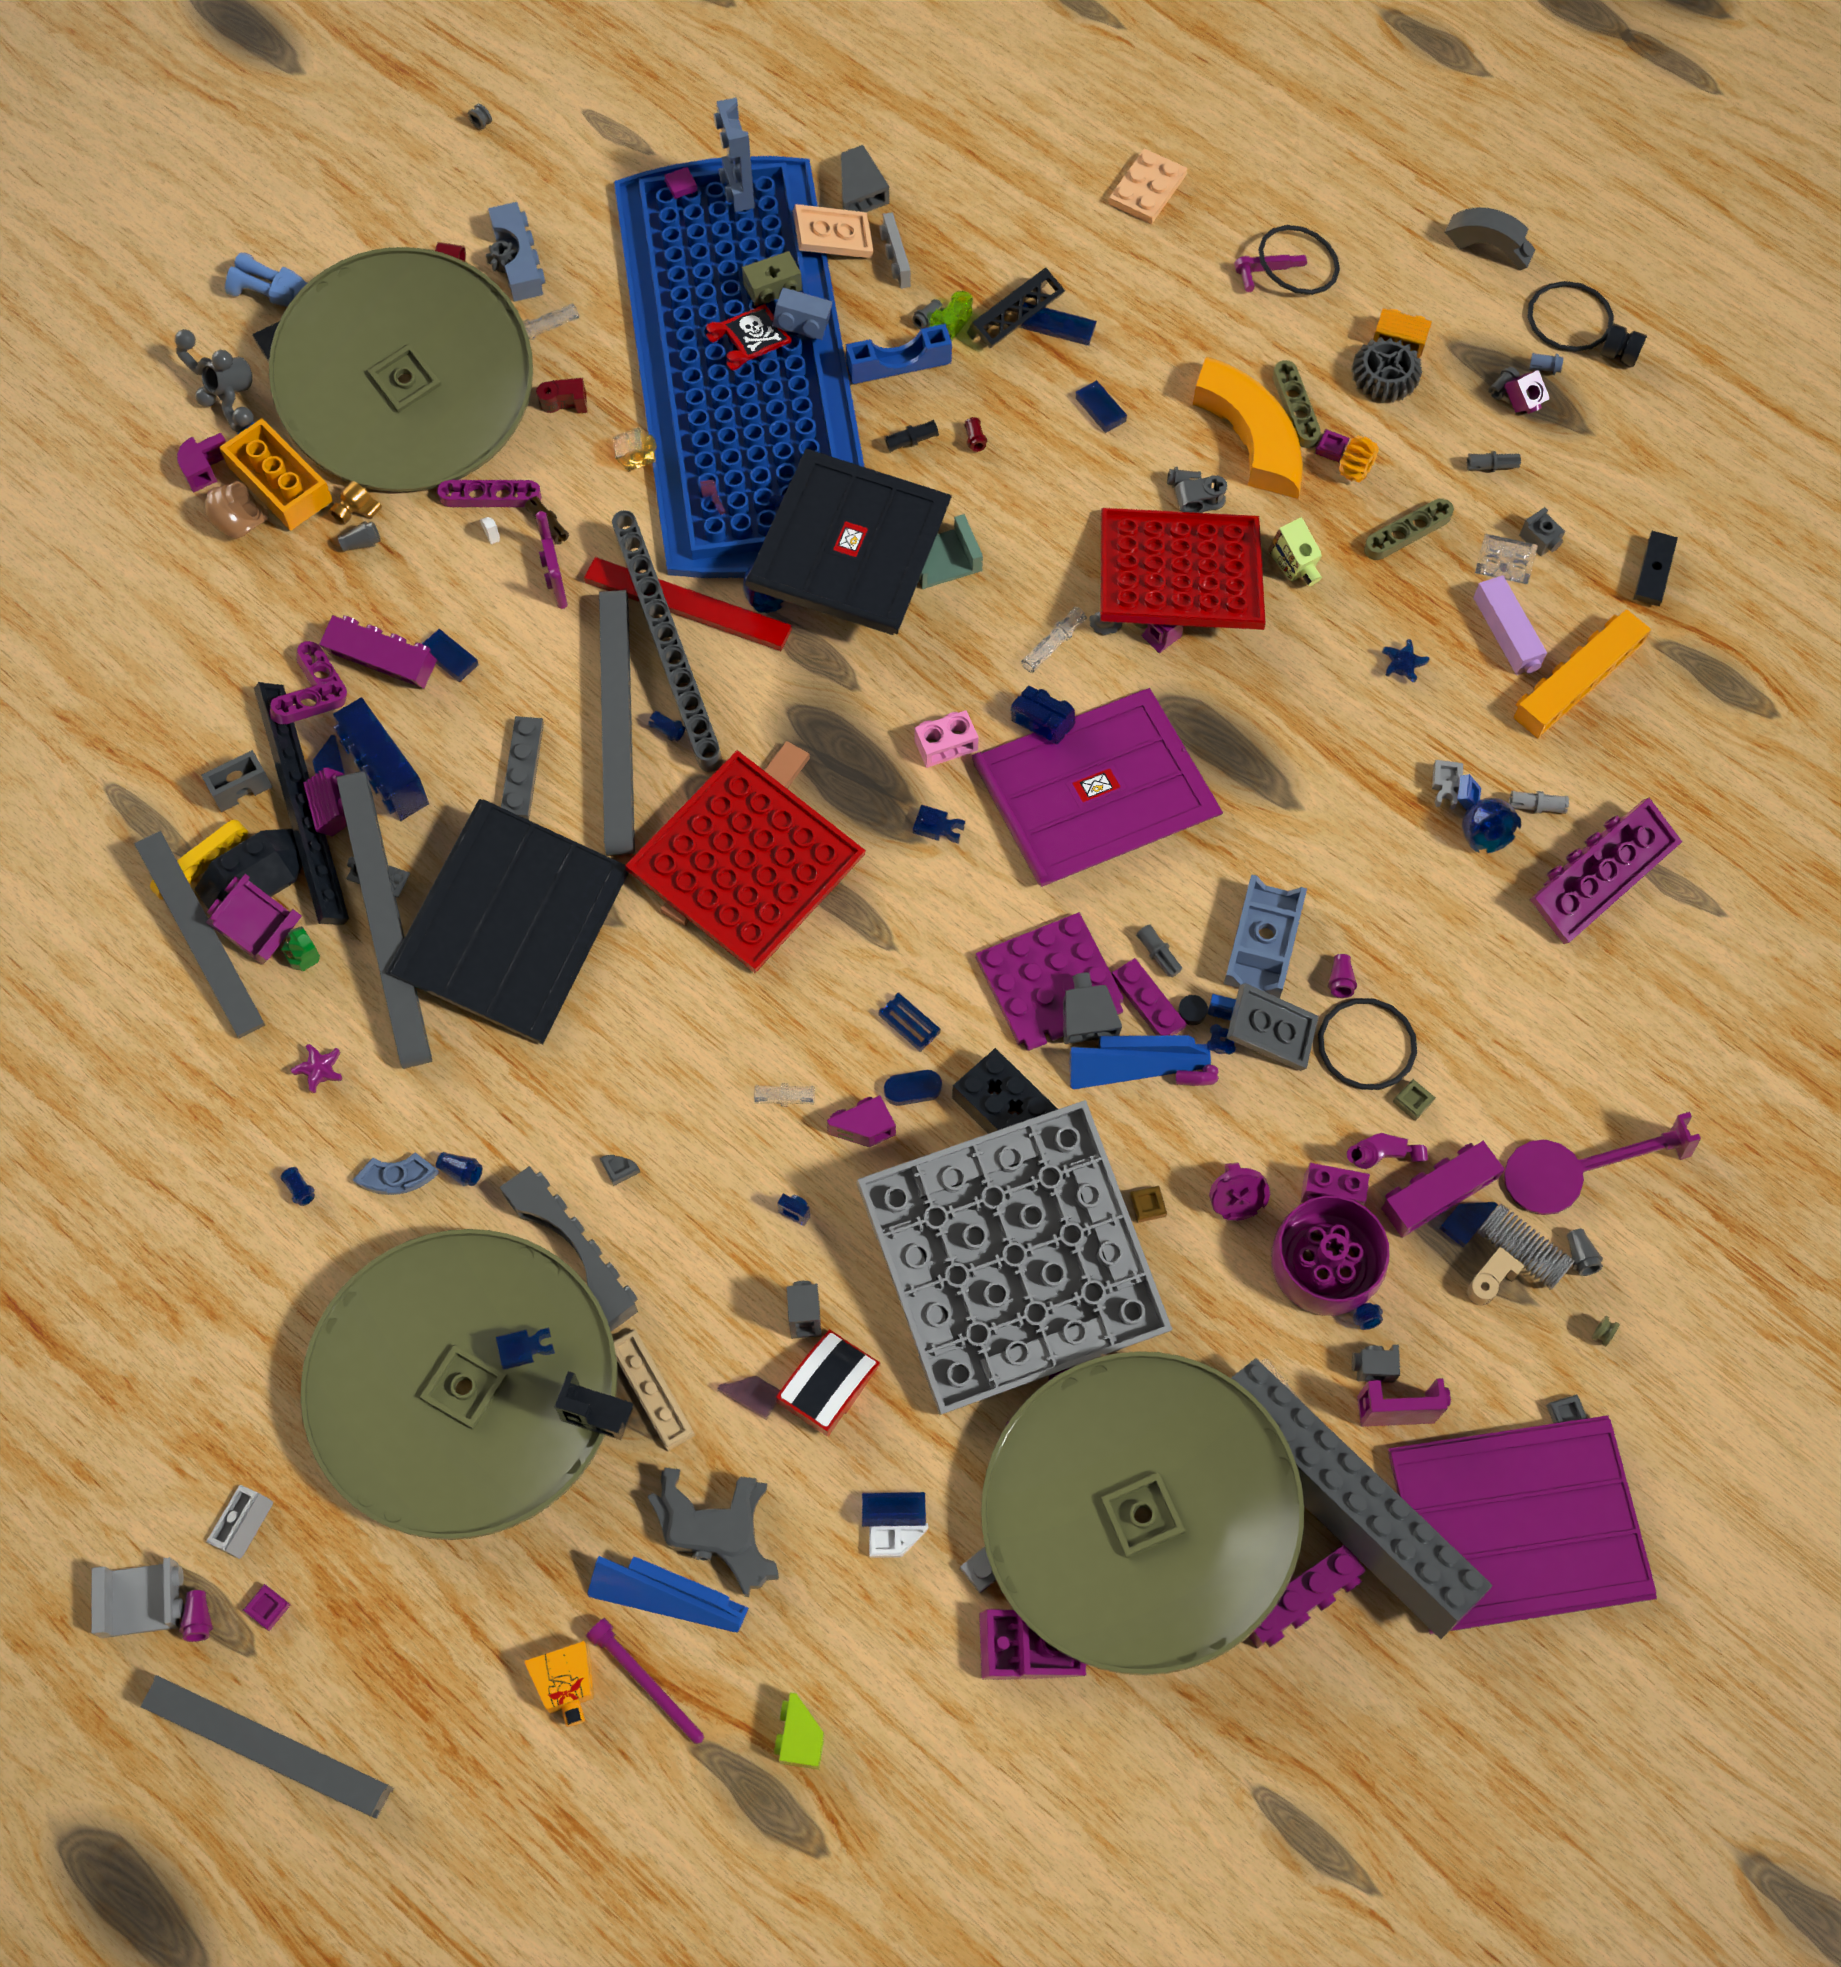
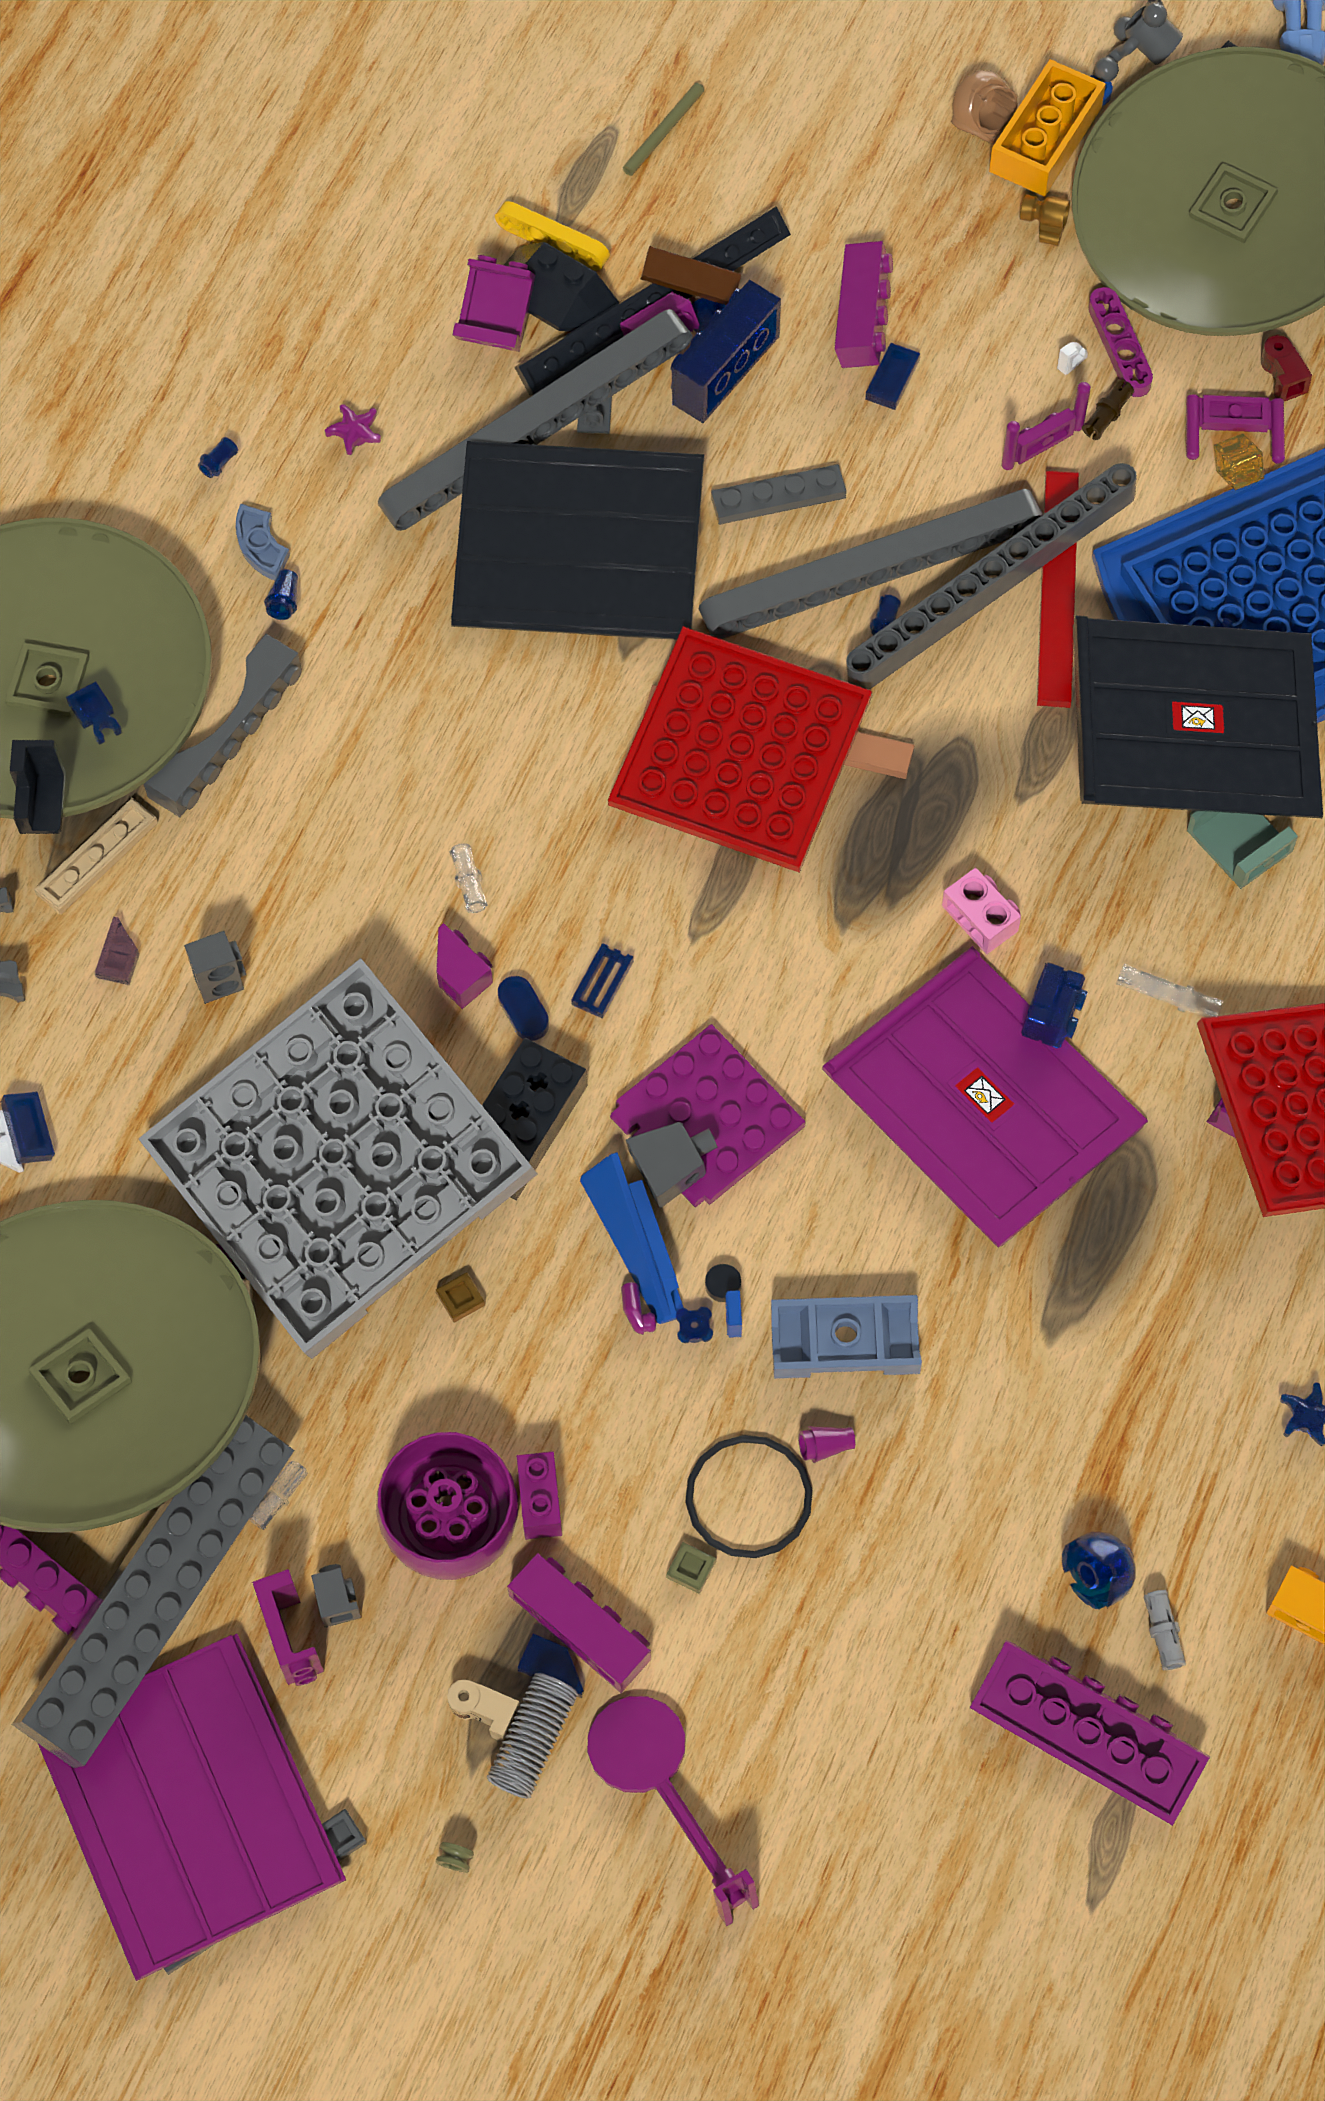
camera: 75 degrees right, 0 degrees up
dark grey tile [134,831,265,1038] -> none
magenta brick [177,433,226,493] -> none
dark grey brick [201,750,272,812] -> none
magenta beam [270,641,347,724] -> none
green rock [281,926,320,971] -> none
dark grey cone [338,521,381,552] -> none
dark grey tile [600,1155,641,1186] -> none
clear pink hand [700,480,726,515] -> none
slope [776,1330,880,1437] -> none
clear blue plate [777,1193,810,1226] -> none
clear blue plate [913,804,965,844] -> none
magenta plate [1112,958,1186,1036] -> none
dark grey axle [1136,924,1182,977] -> none
magenta tile [1209,1162,1271,1221] -> none
dark grey plate [1227,983,1319,1071] -> none
magenta arm [1347,1133,1428,1169] -> none
clear blue plate [1353,1303,1383,1330] -> none
light grey plate [1432,760,1463,809] -> none
blue tile [1457,774,1481,813] -> none
dark grey cone [1567,1229,1603,1276] -> none
none -> olive piece [623,83,704,176]
none -> reddish brown tile [640,246,742,307]
none -> magenta plate [1186,394,1285,464]

